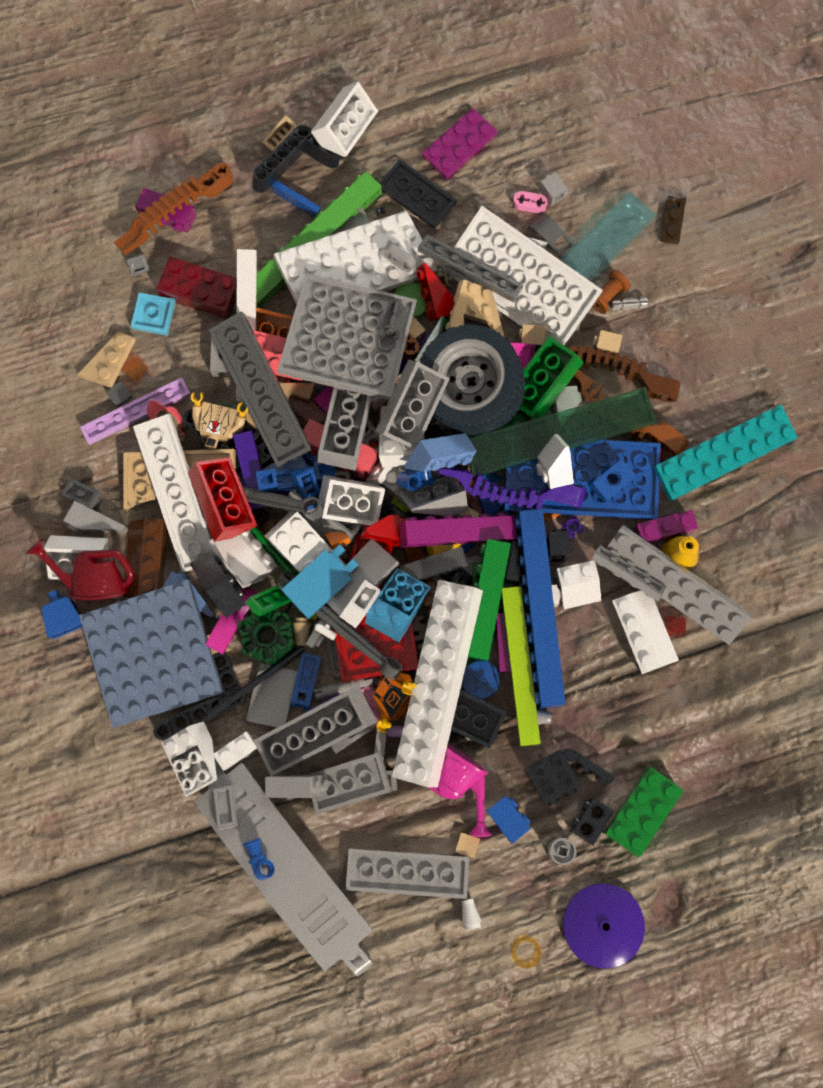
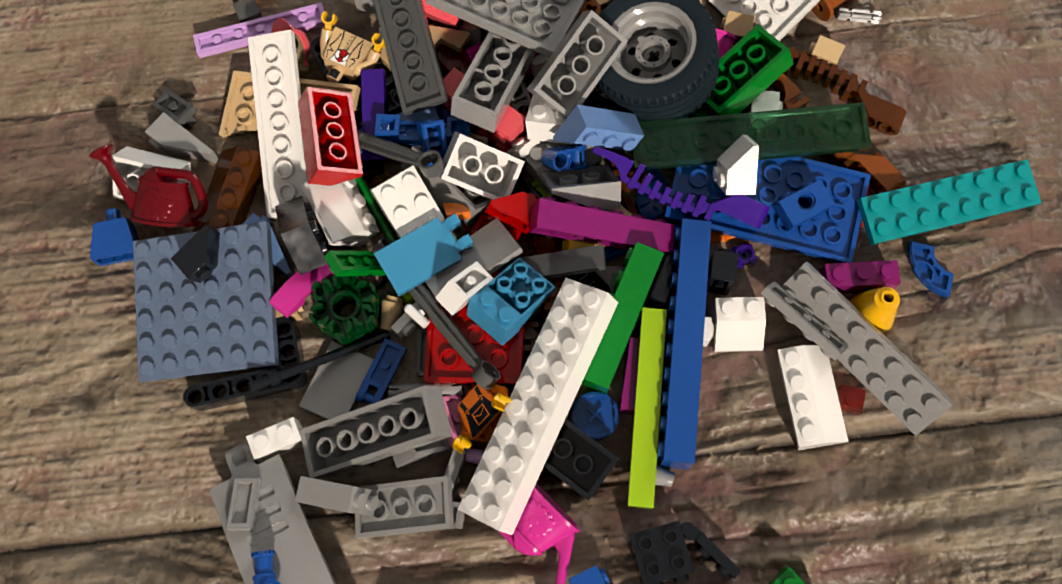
camera: 15 degrees right, 5 degrees down
white slope [161,722,217,797] -> none
none -> black slope [171,224,220,283]
none -> blue tile [907,240,954,298]

